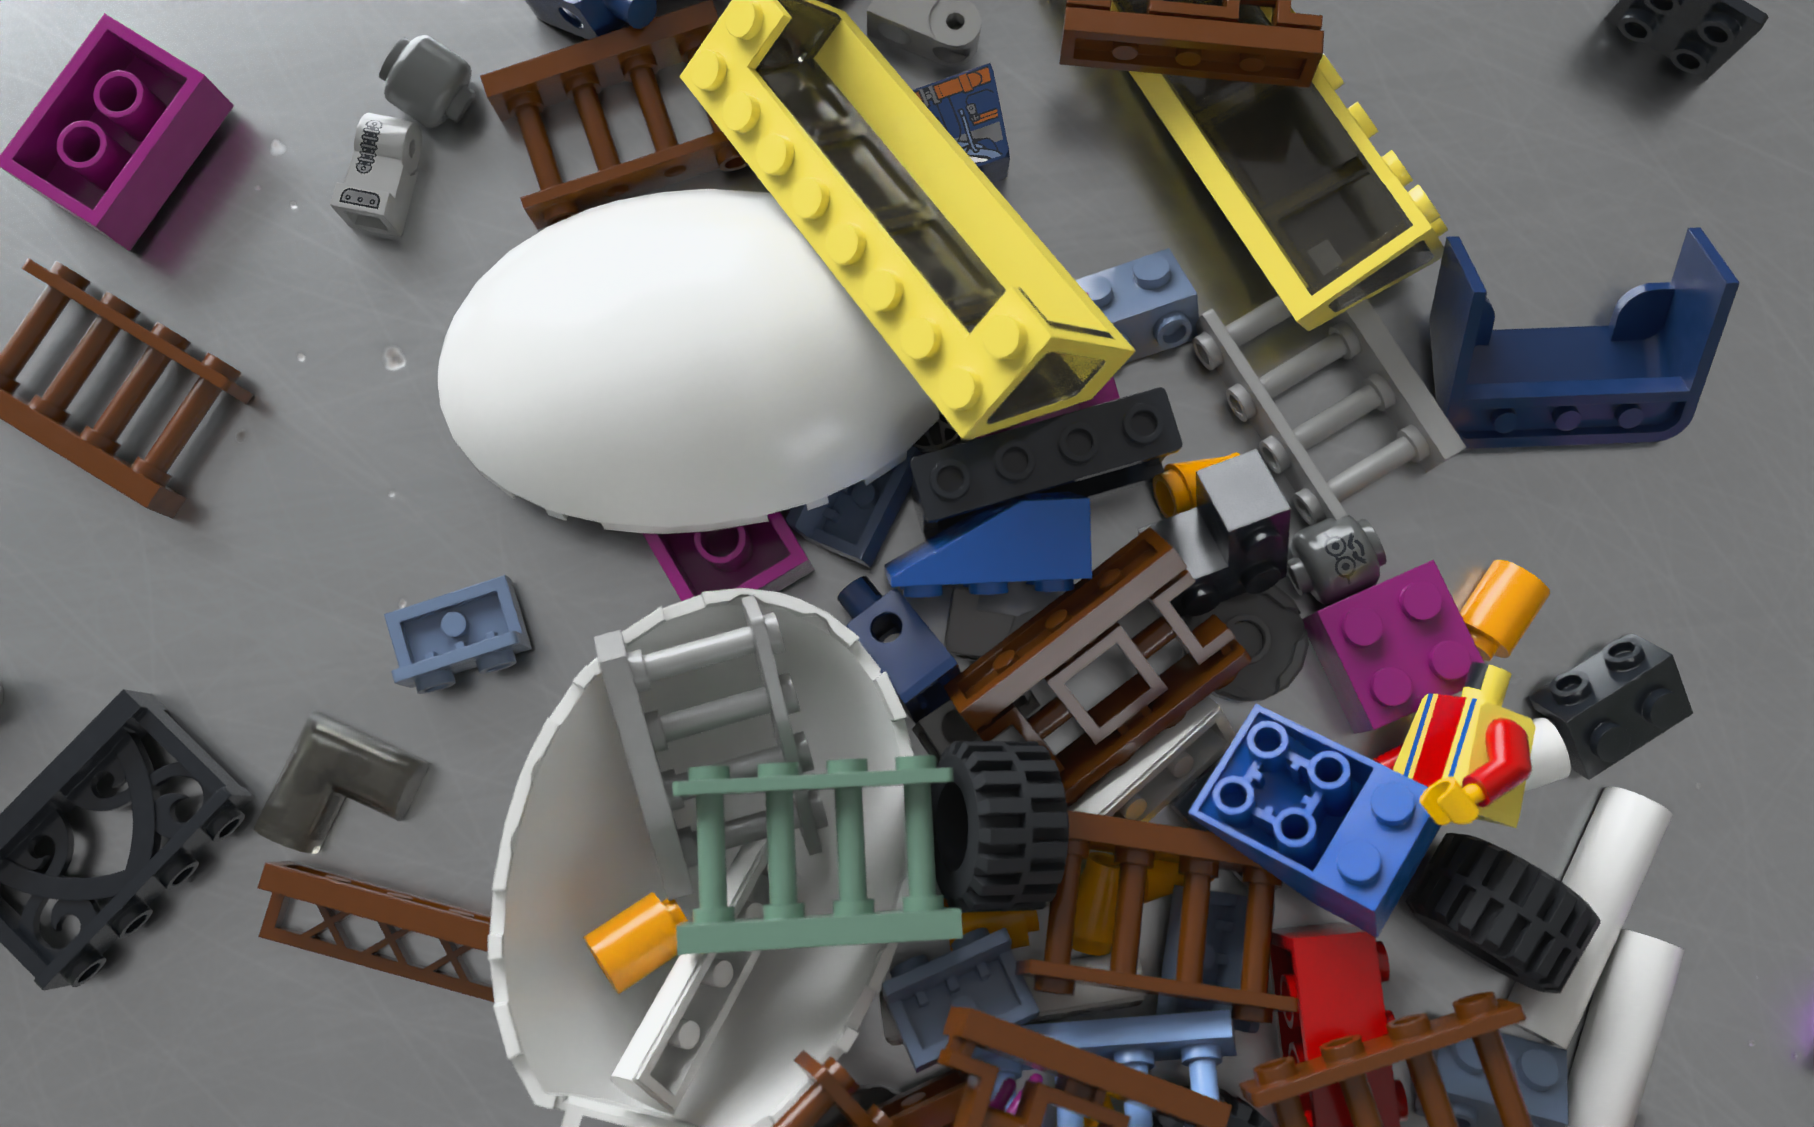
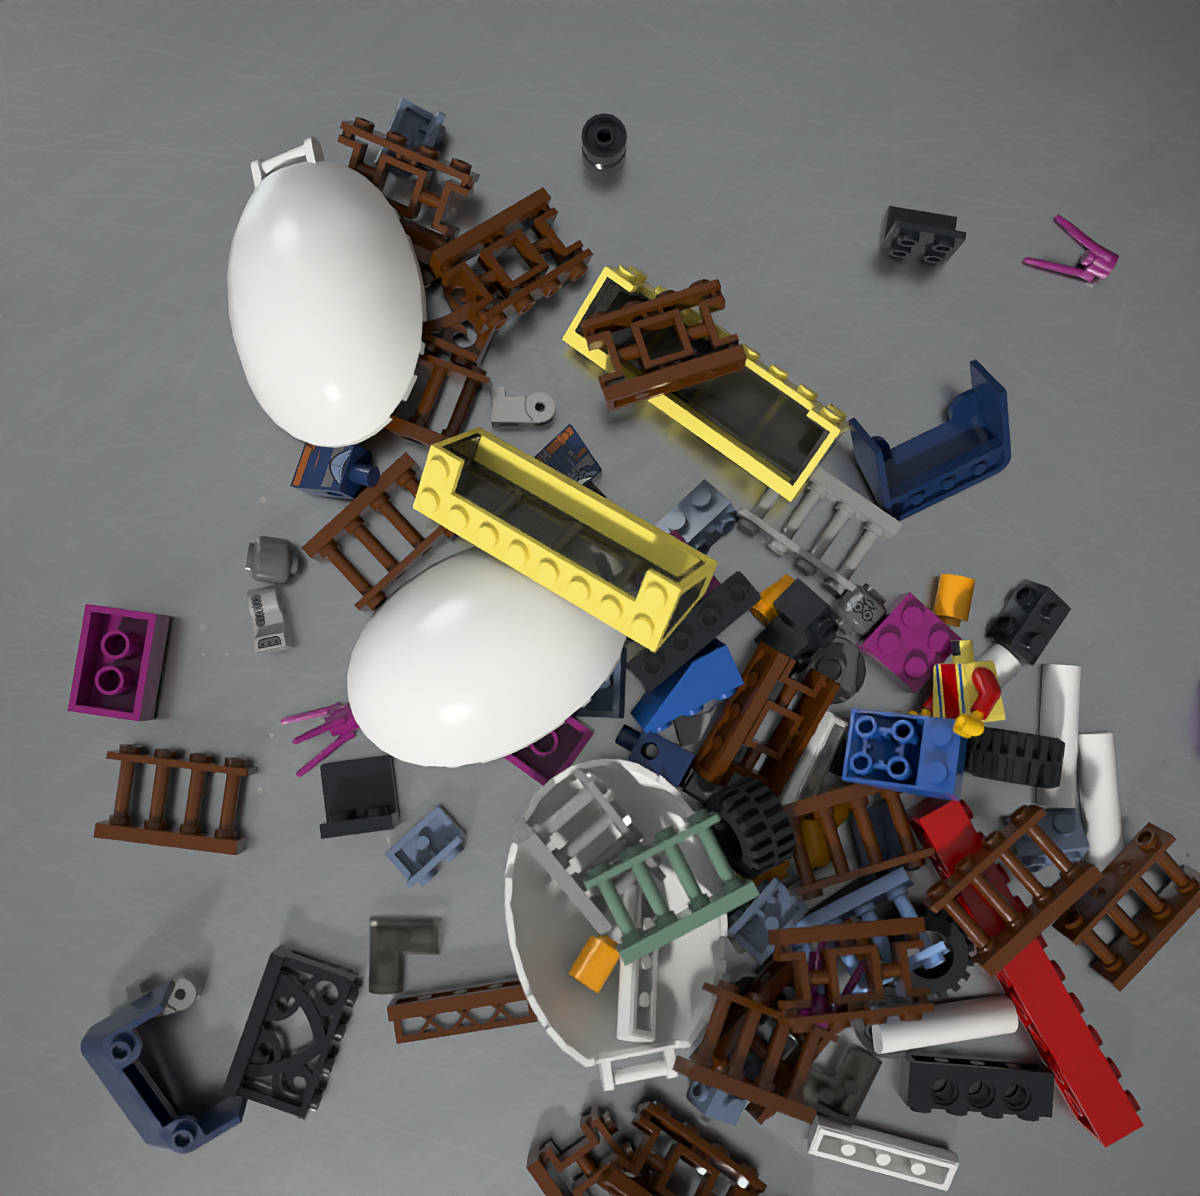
camera: 30 degrees left, 5 degrees up
none -> magenta plant [281,701,360,777]
none -> black bracket [319,755,400,839]

